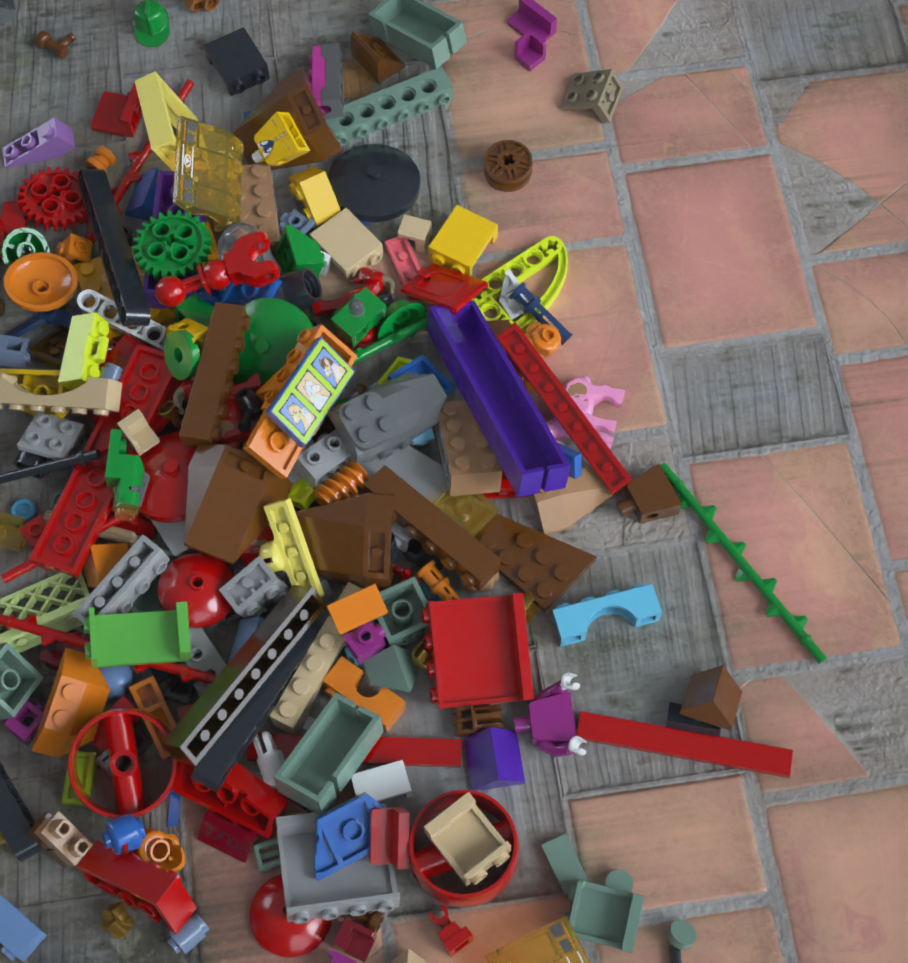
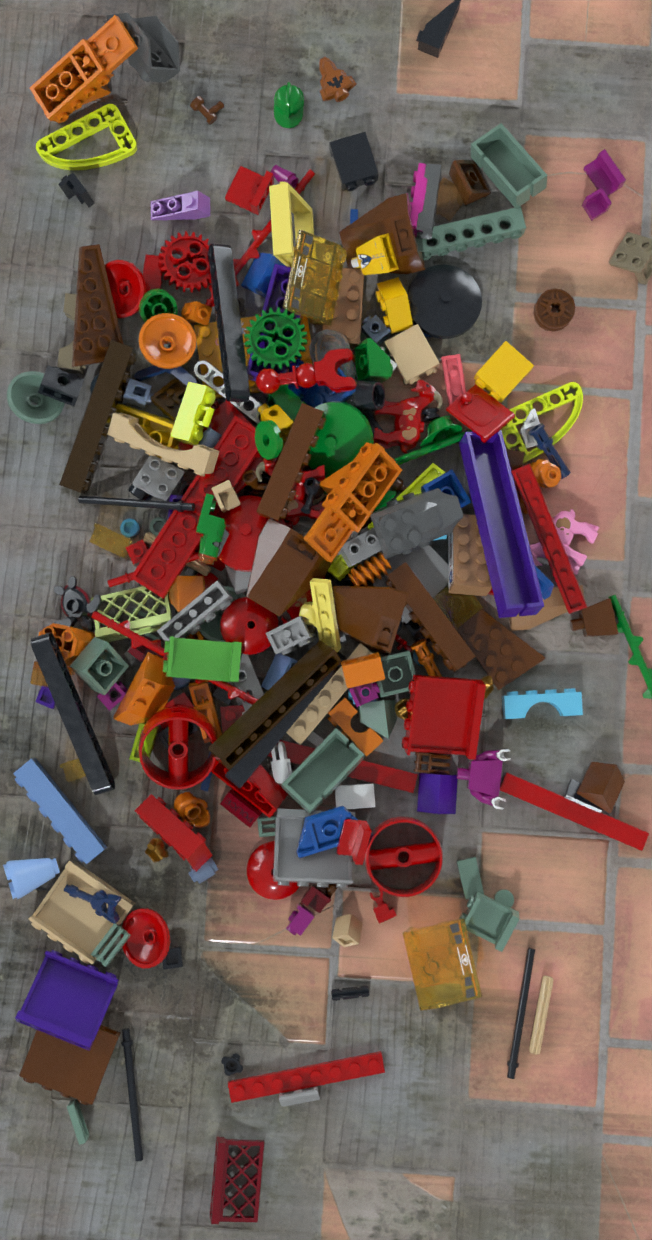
camera: 10 degrees right, 20 degrees up
medium nougat hips [27,811,93,868] -> none
orange wheel [84,145,117,173] -> none
blue head [102,813,146,855] -> none
tile [265,337,355,448] -> none
green piece [331,287,387,348] -> none
tan panel [398,214,432,253] -> none
tan panel [424,792,511,886] -> none
sand green tile [667,920,697,950] -> none

